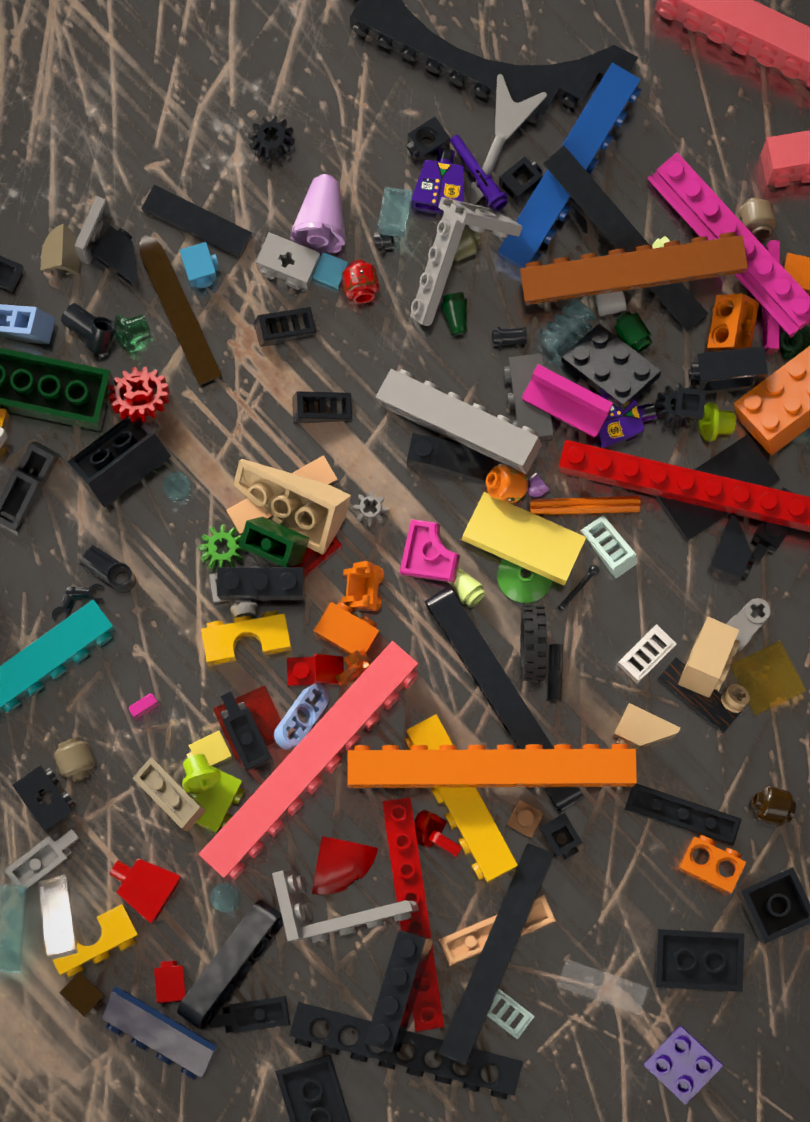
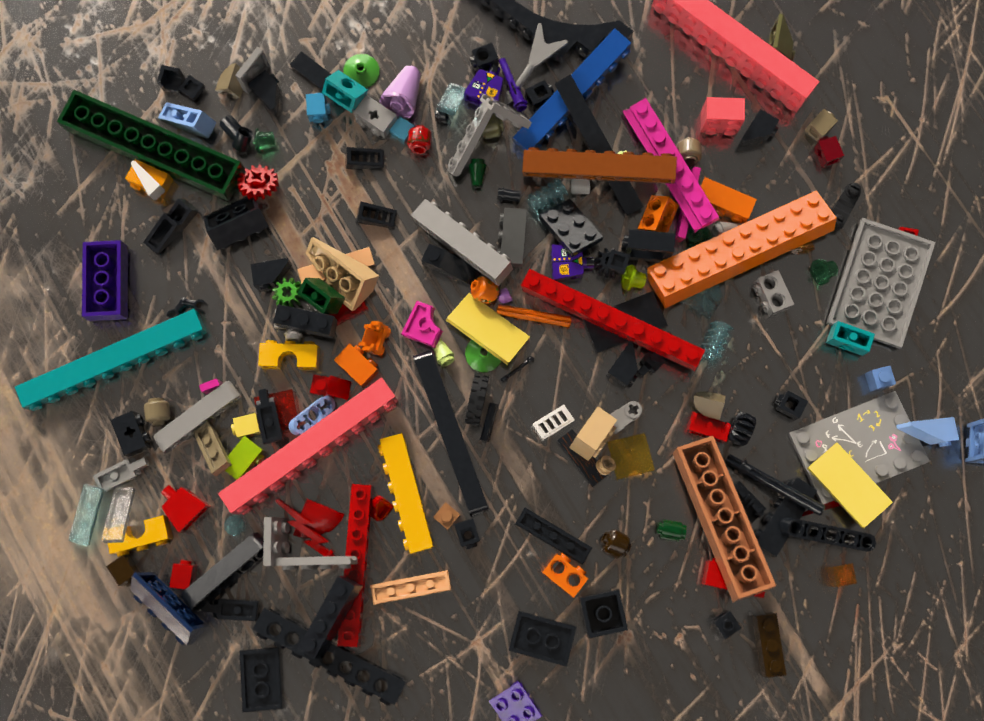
camera: 15 degrees right, 0 degrees up
black piece [79,545,136,593] -> none
dark brown piece [139,236,222,386] -> none
clear light blue tile [162,472,191,501] -> none
lime piece [182,754,221,794] -> none
black gear [248,114,295,163] -> none
clear orange slope [336,649,372,687] -> none
orange brick [347,744,637,788] -> none
light grey gear [353,491,388,527] -> none
red tile [428,830,462,858] -> none
black tile [439,843,554,1066] -> none
light aqua slope [487,989,535,1039] -> none
dark pink panel [522,364,613,437] -> none
clear tile [557,959,648,1015] -> none
light aqua slope [581,515,638,578] -> none
tan slope [613,703,680,749] -> none
dark green brick [614,311,653,353] -> none
none -> light grey beam [153,381,241,454]
none -> black slope [250,258,292,292]
none -> red piece [275,498,335,557]
none -> teal brick [322,70,368,113]
none -> bright green dish [343,54,380,88]

